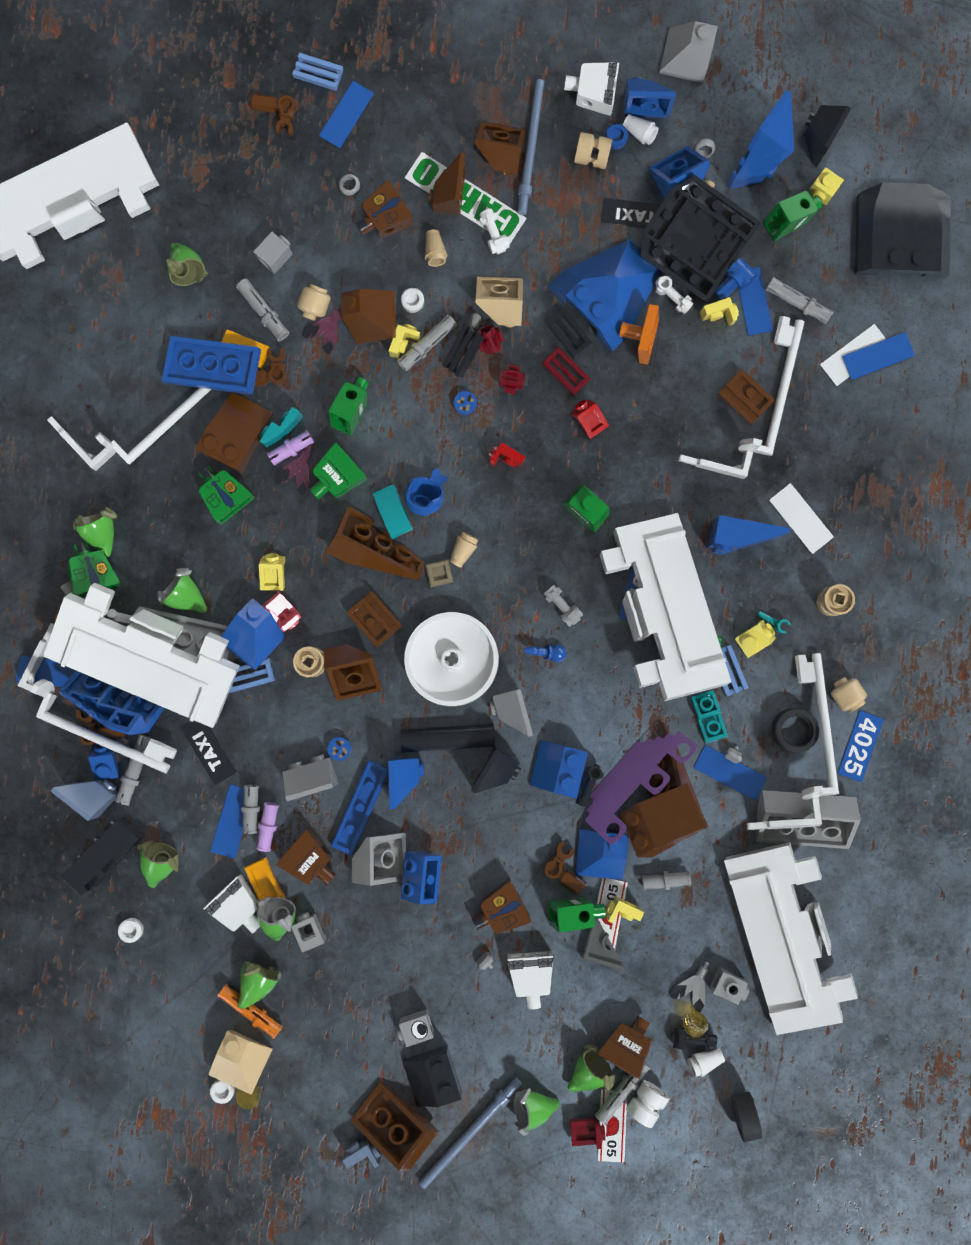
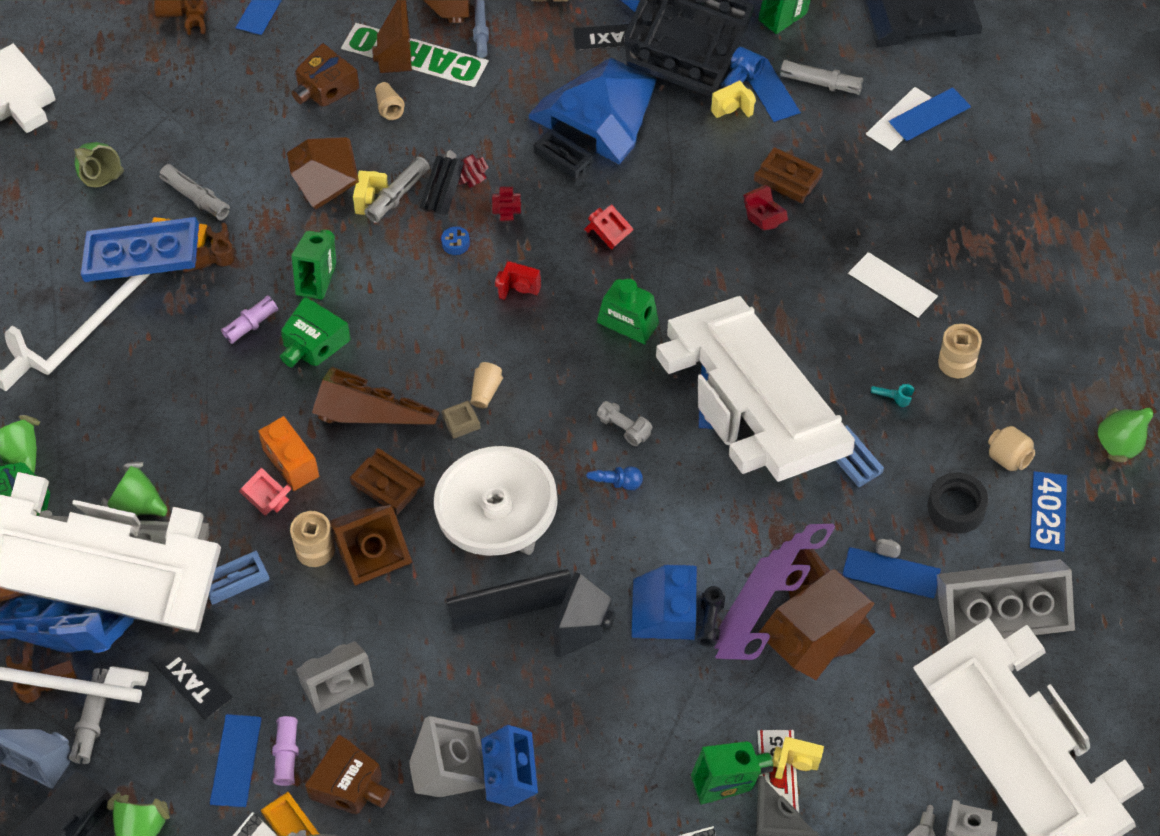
camera: 10 degrees left, 30 degrees down
blue bracket [88,744,120,781] -> none
reddish brown slope [195,392,274,474] -> none
green torso [199,466,255,525] -> none
blue slope [221,598,285,670] -> none
light grey pin [241,785,260,834] -> none
light grey brick [253,232,293,274] -> none
light yellow bracket [259,553,285,591] -> none
teal slope [260,407,303,448] -> none
clear pink piece [275,446,311,496] -> none
tan head [297,284,330,321] -> none
clear pink piece [302,306,342,355] -> none
blue tile [327,737,352,761] -> none
blue tile [331,760,389,856] -> none
light grey piece [339,174,360,196] -> none
teal slope [373,484,413,539] -> none
blue slope [388,757,424,809] -> none
white tile [401,288,424,313] -> none
blue hat [405,468,448,516] -> none
reddish brown torso [472,878,532,934] -> none
tan slope [476,277,523,327] -> none
white bar [480,209,510,255] -> none
light grey slope [489,689,533,737] -> none
dark red tile [542,347,591,396] -> none
reddish brown bar [543,841,586,896] -> none
blue slope [575,828,629,879] -> none
orange tile [620,304,659,365] -> none
light grey pin [642,871,691,891] -> none
white bar [655,276,694,314] -> none
white piece [678,316,804,479] -> none
teal slope [691,690,728,744] -> none
blue slope [706,515,790,555] -> none
light yellow bracket [735,619,776,658] -> none
white piece [747,653,839,830] -> none
none -> orange brick [258,416,319,492]
none -> dark red bracket [743,185,788,231]
none -> bright green hat [1098,407,1153,463]

